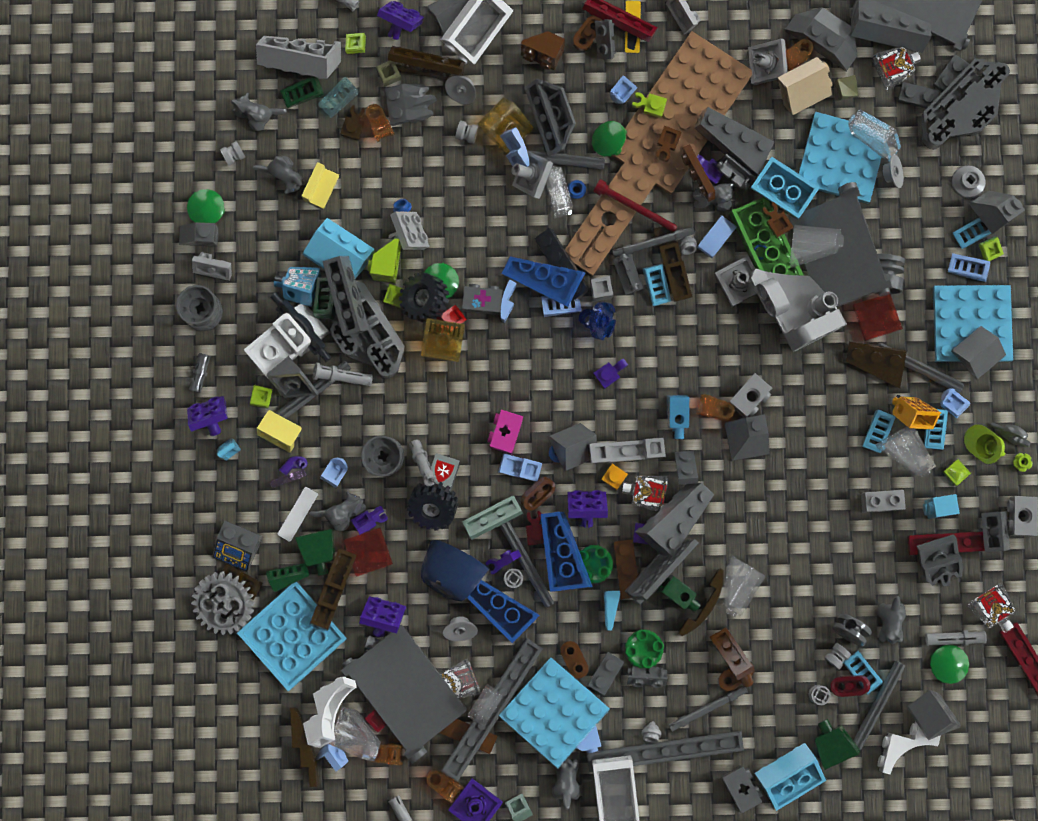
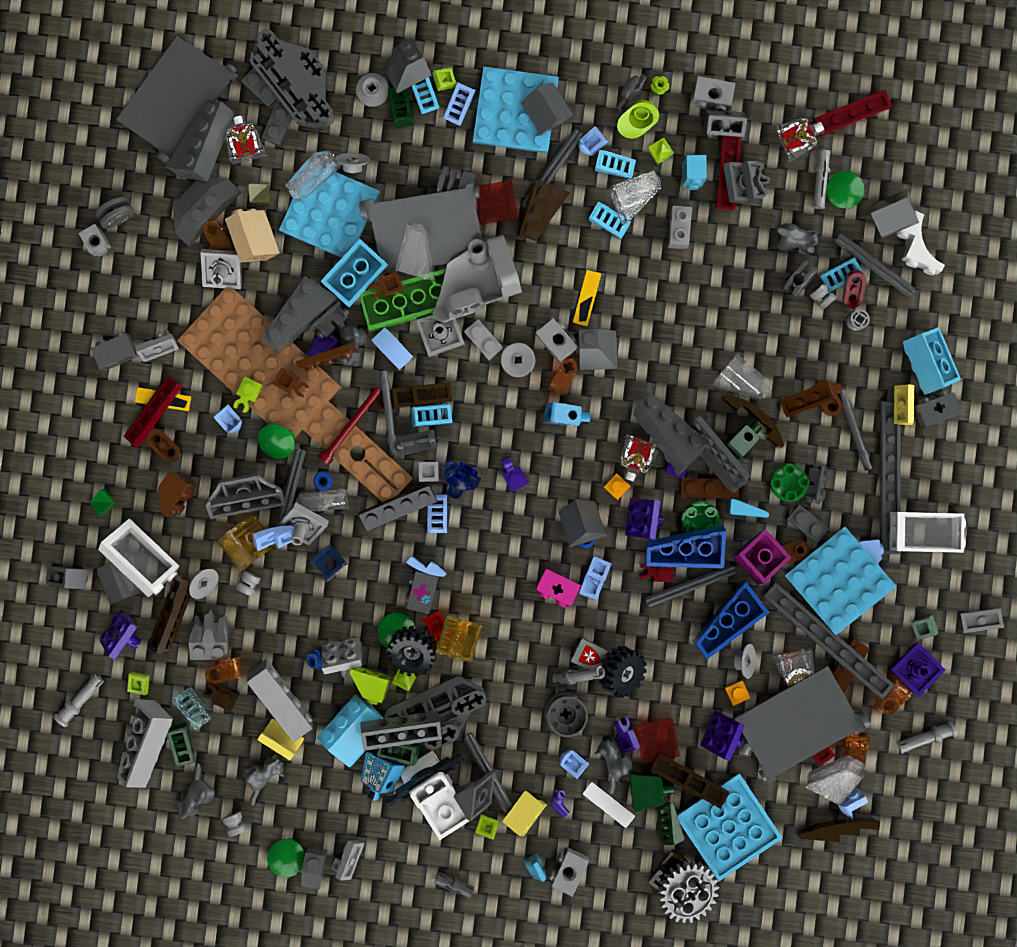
camera: 80 degrees left, 5 degrees up
dark grey wheel [176,285,223,331] -> none
dark purple plate [187,396,228,436] -> none
slope [212,521,263,572] -> none
clear purple bar [270,469,307,488] -> none
white arch [303,677,357,748] -> none
light grey pin [313,362,373,387] -> none
olive slope [376,61,401,87] -> none
dark blue piece [421,540,489,601] -> none
sand green plate [462,495,523,540] -> none
clear torso [468,684,504,726] -> none
dark purple plate [486,550,522,574] -> none
blue wing [501,257,585,307] -> none
light grey wheel [504,569,523,588] -> none
reddish brown plate [521,477,556,511] -> none
dark grey animal [552,758,581,810] -> none
light grey slope [589,438,666,463] -> none
dark grey hinge [595,19,616,59] -> none
light grey plate [642,721,661,743] -> none
dark grey plate [674,451,698,485] -> none
light grey plate [678,236,697,255] -> none
dark green torso [815,719,861,770] -> none
light orange torso [892,395,941,429] -> none
none -> light grey wedge [247,658,313,742]
none -> dark blue piece [309,545,348,582]
none -> dark green slope [388,88,414,129]
none -> light grey plate [464,319,503,361]
none -> light grey piece [501,343,535,377]
none -> light grey brick [549,847,589,897]
none -> yellow sticker [573,270,601,326]
none -> light orange plate [724,680,750,706]
none -> magenta slope [732,529,791,584]
none -> light yellow panel [894,384,914,425]

